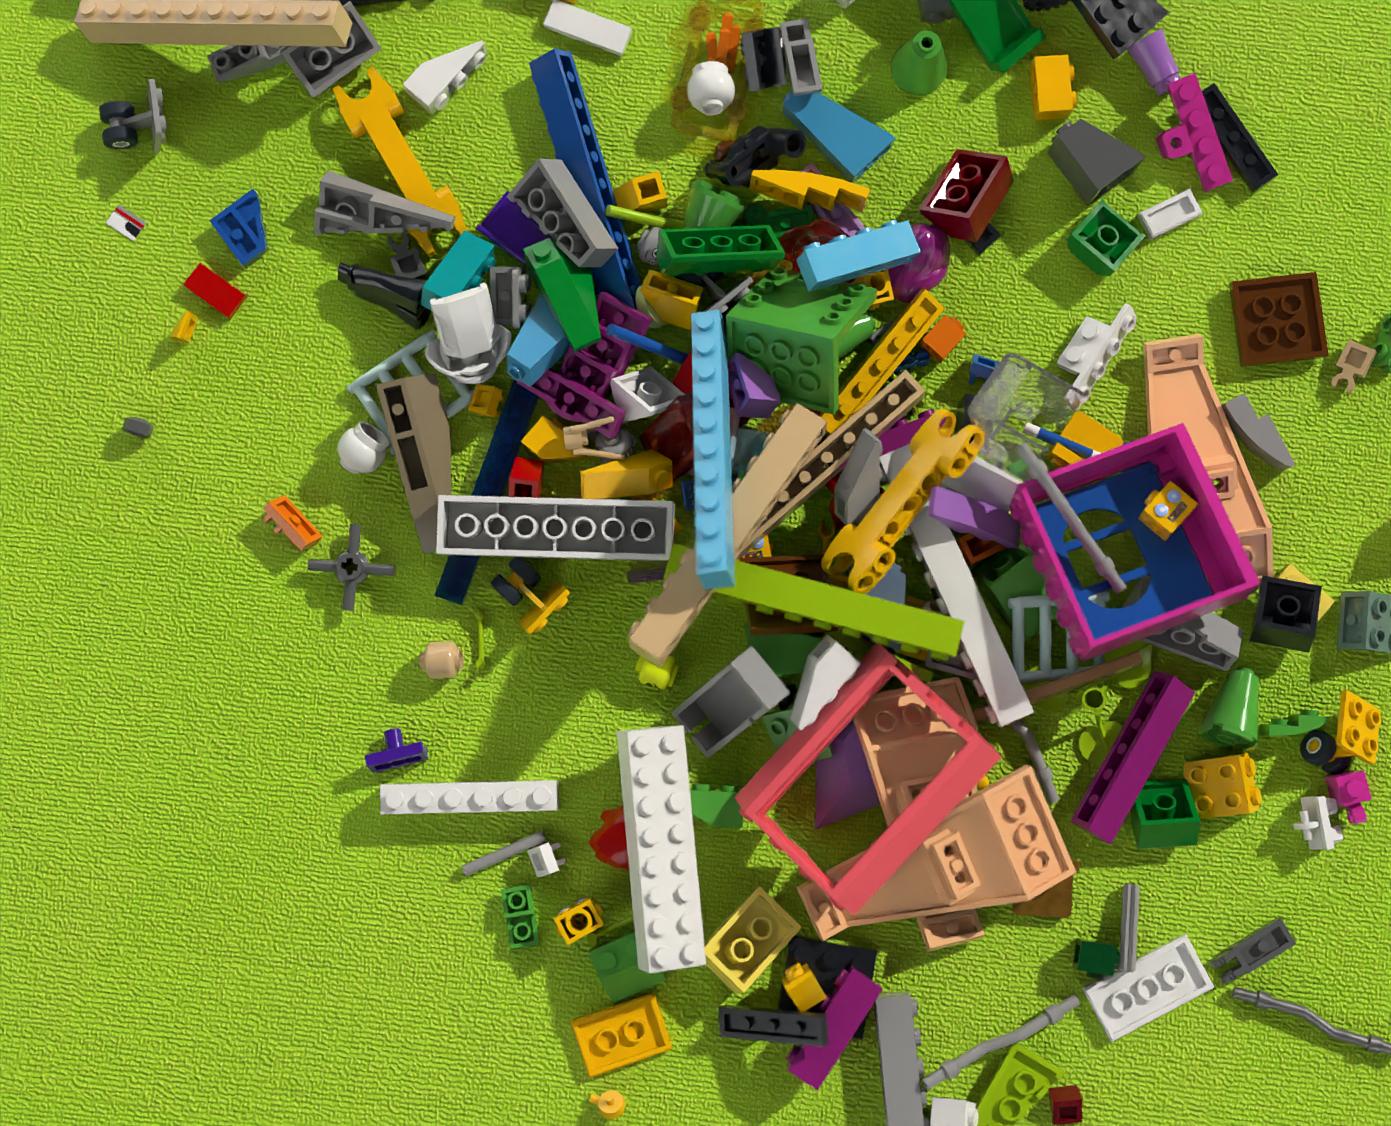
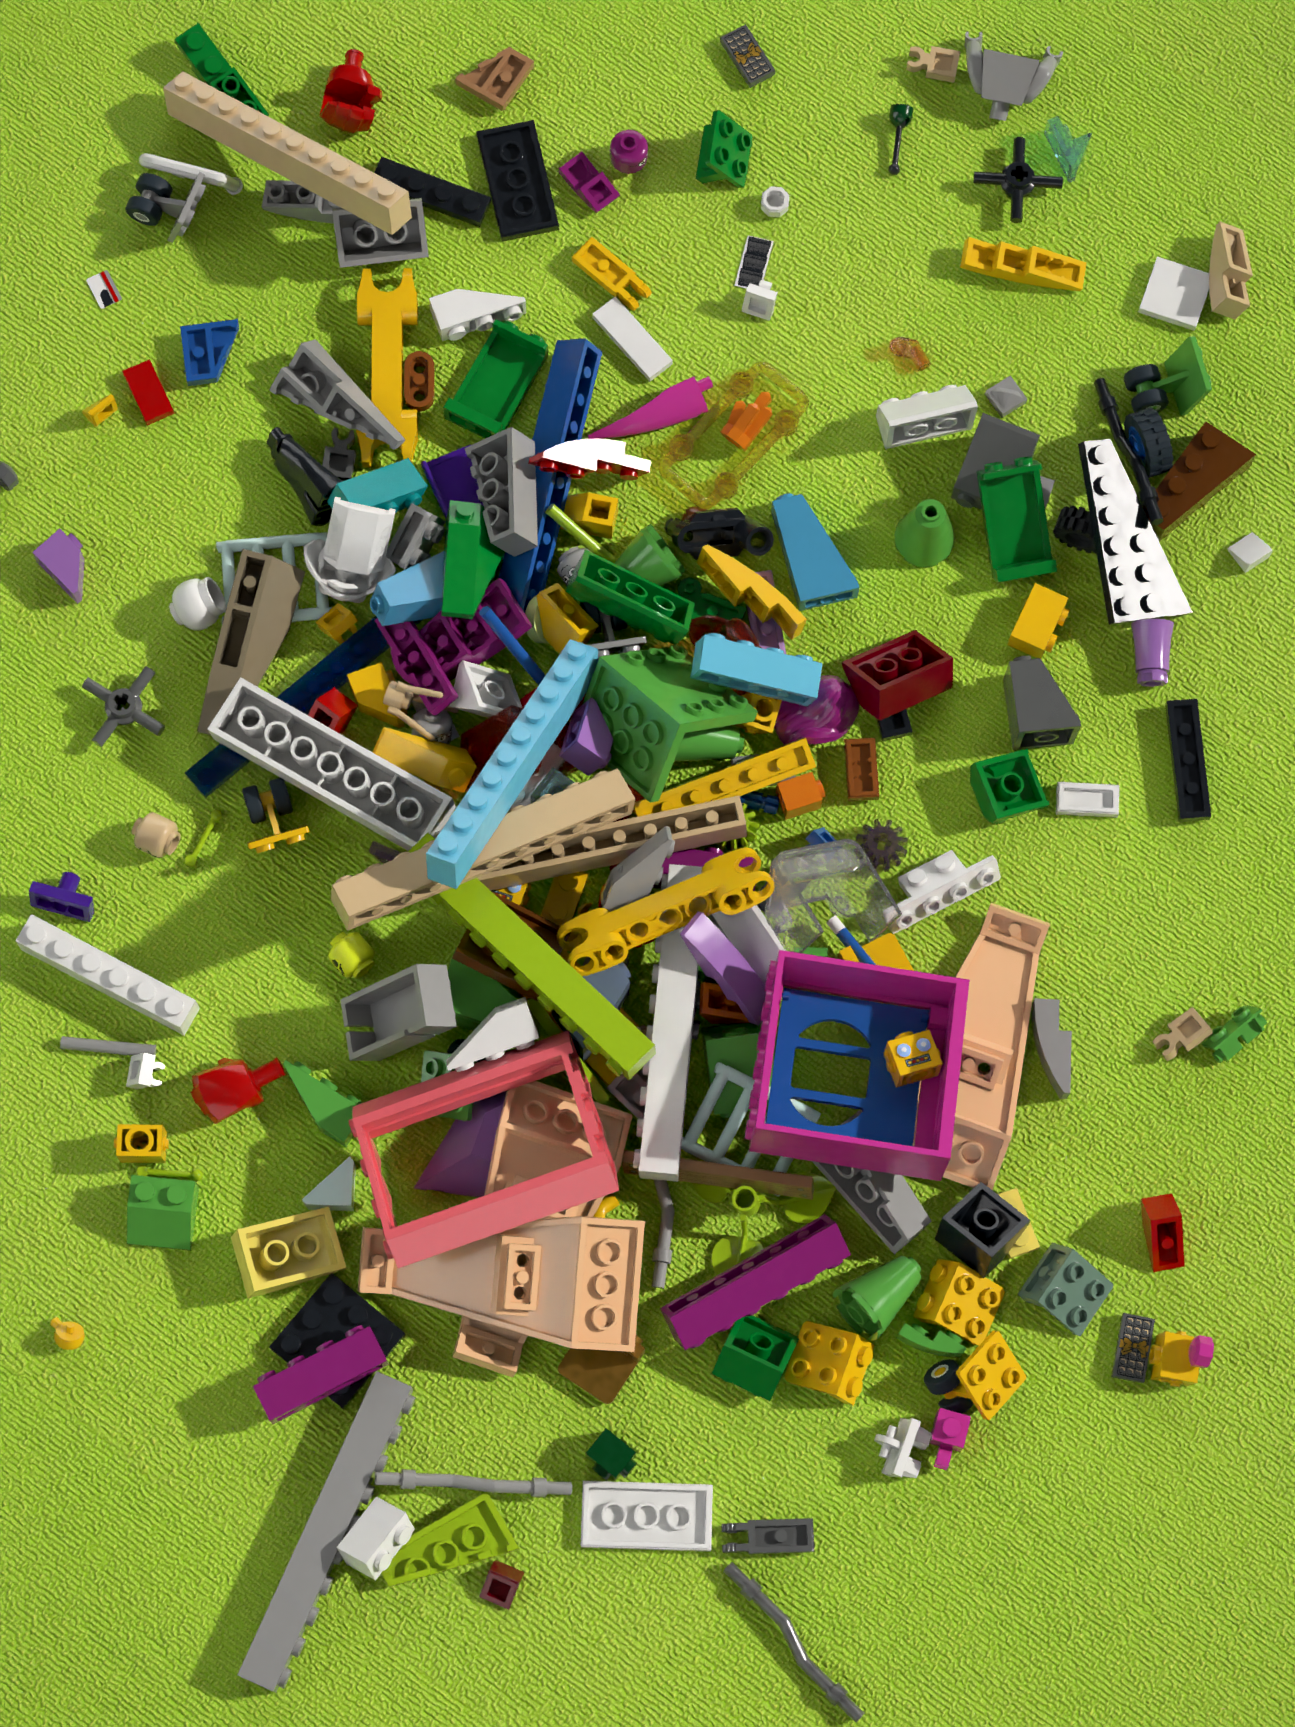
camera: 25 degrees right, 10 degrees down
orange plate [263,495,323,551] -> none
bright green slope [501,884,541,950] -> none
yellow tile [571,991,673,1078] -> none
white brick [617,725,706,973] -> none
white piece [687,61,735,115] -> none
black plate [718,1005,829,1047] -> none
black bracket [740,27,788,92] -> none
light grey slope [780,18,822,96] -> none
yellow slope [781,963,827,1012] -> none
light grey bar [1015,442,1126,593] -> none
light grey axle [1119,884,1139,972] -> none
dark pink plate [1156,73,1233,191] -> none
reddish brown plate [1229,272,1329,367] -> none
none -> medium lavender slope [32,528,84,604]
none -> white piece [139,153,243,195]
none -> light aqua slope [302,1156,356,1211]
none -> dark orange plate [404,351,435,412]
none -> green panel [443,319,548,439]
none -> slope [528,438,651,481]
none -> yellow plate [540,871,588,926]
none -> dark pink piece [588,376,713,439]
none -> dark orange plate [844,738,879,801]
none -> gear [855,819,908,872]
none -> yellow bracket [913,1259,1005,1346]

